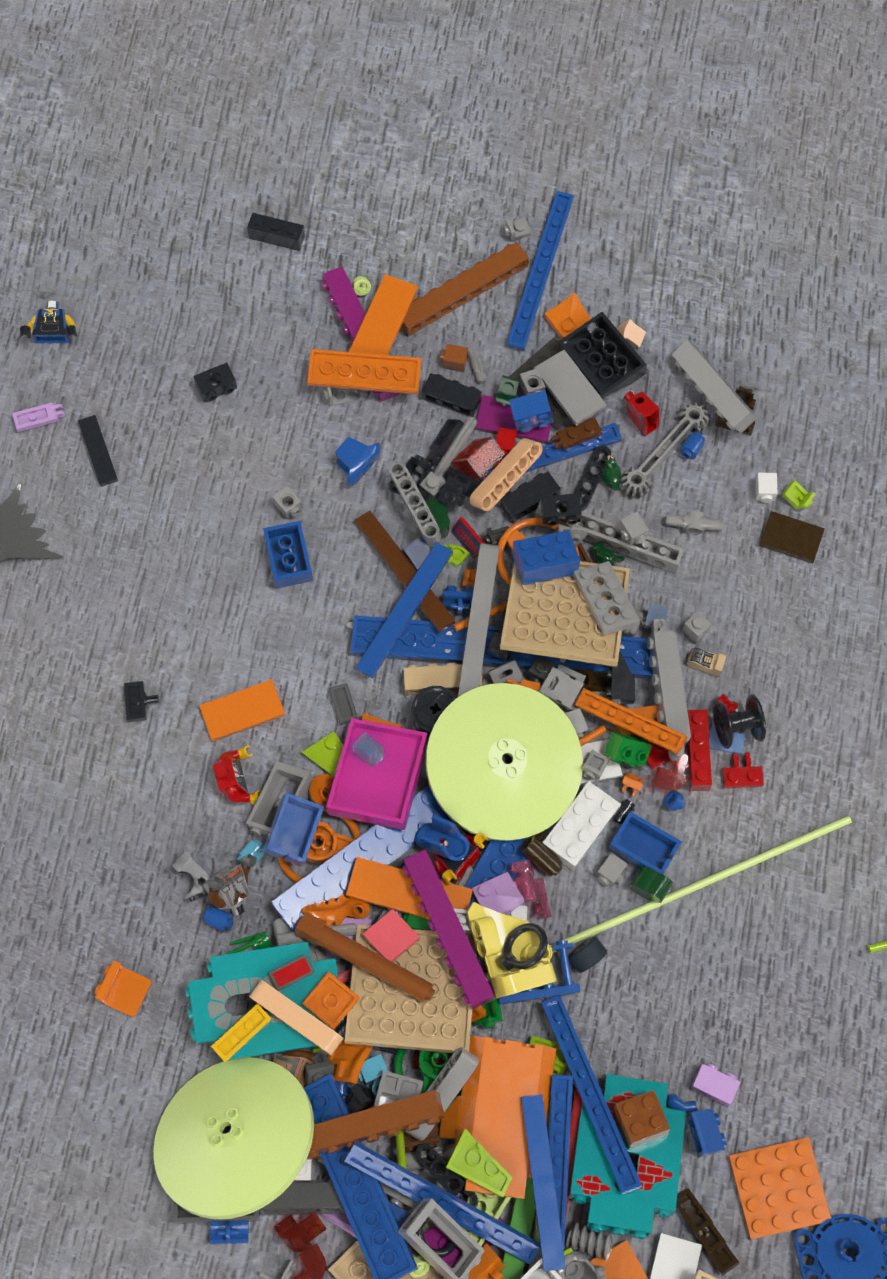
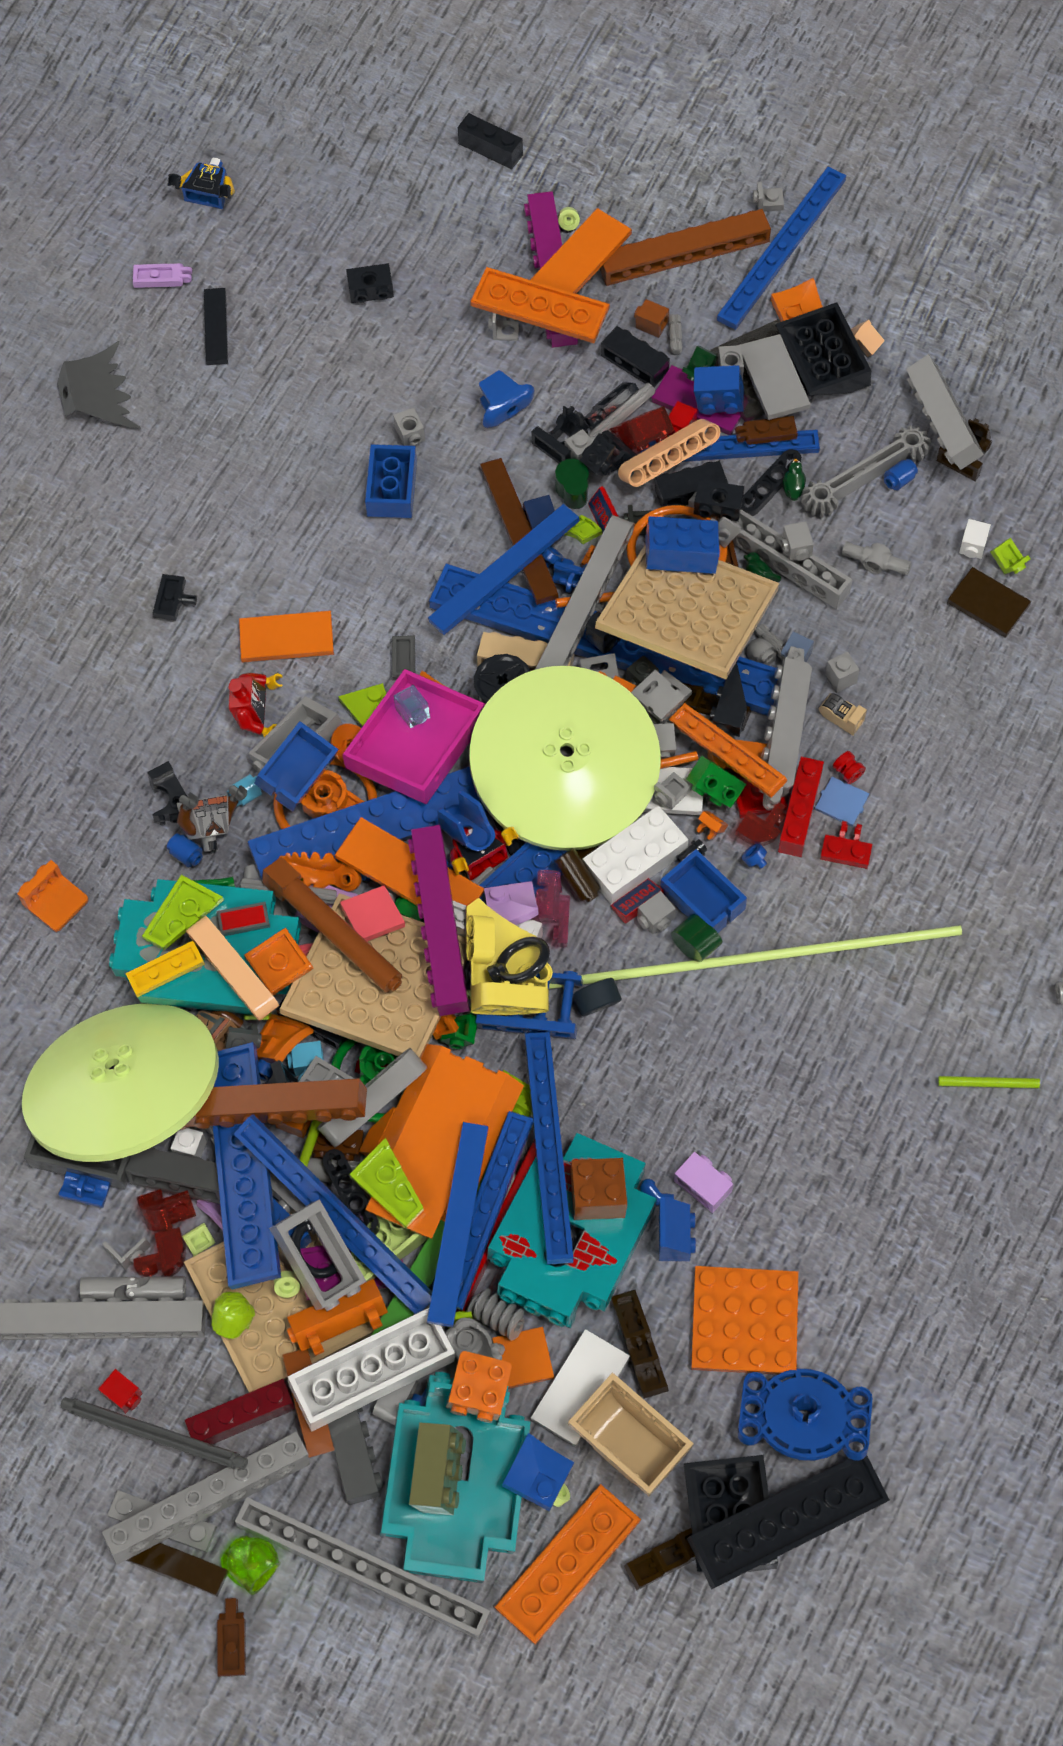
camera: 20 degrees right, 5 degrees down
light grey beam [389,461,441,545] -> none
light grey plate [573,561,640,636] -> none
red torso [624,391,660,437] -> none
black piece [713,694,766,749] -> none
none -> lime wing [142,875,224,950]
none -> yellowish green slope [182,1223,216,1256]
none -> blue tile [542,546,564,568]
none -> slope [610,878,664,924]

